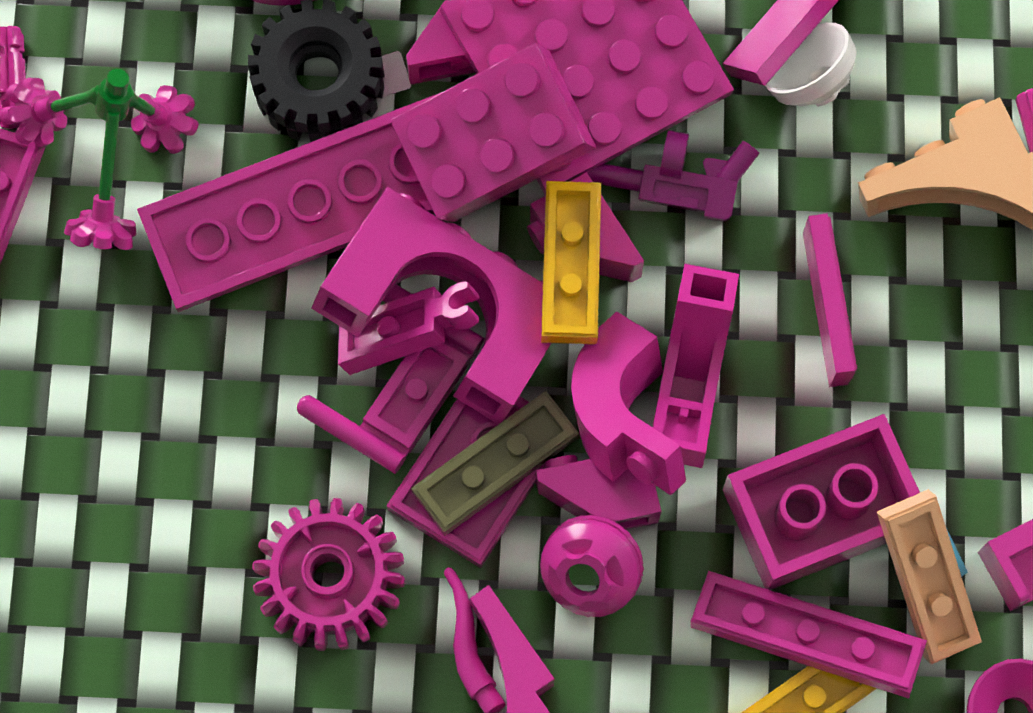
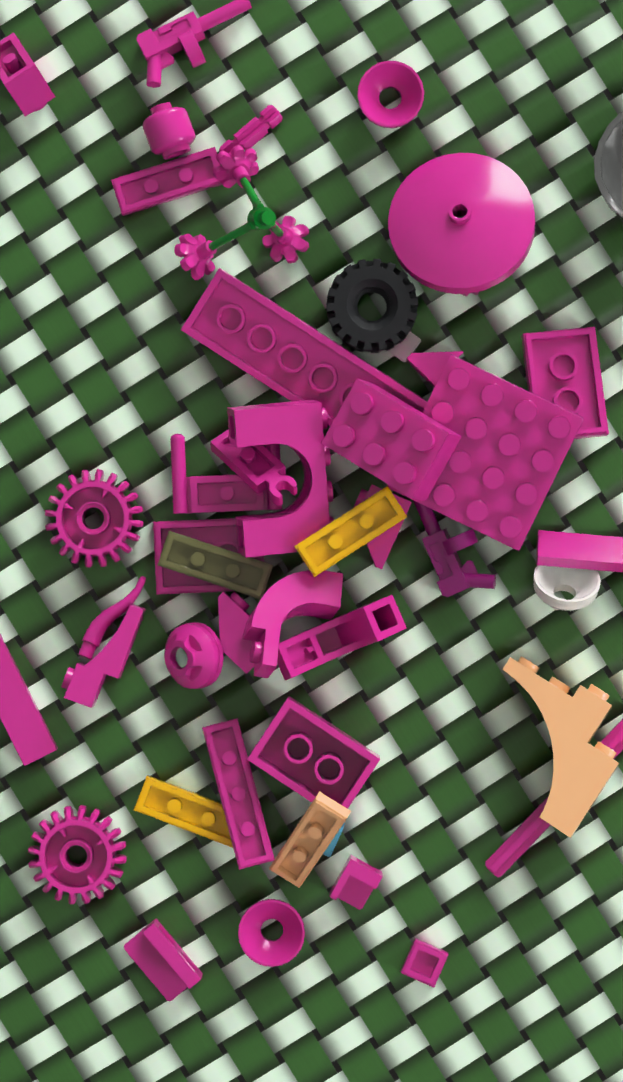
camera: 55 degrees right, 15 degrees up
dark pink tile [803,213,857,387] -> none

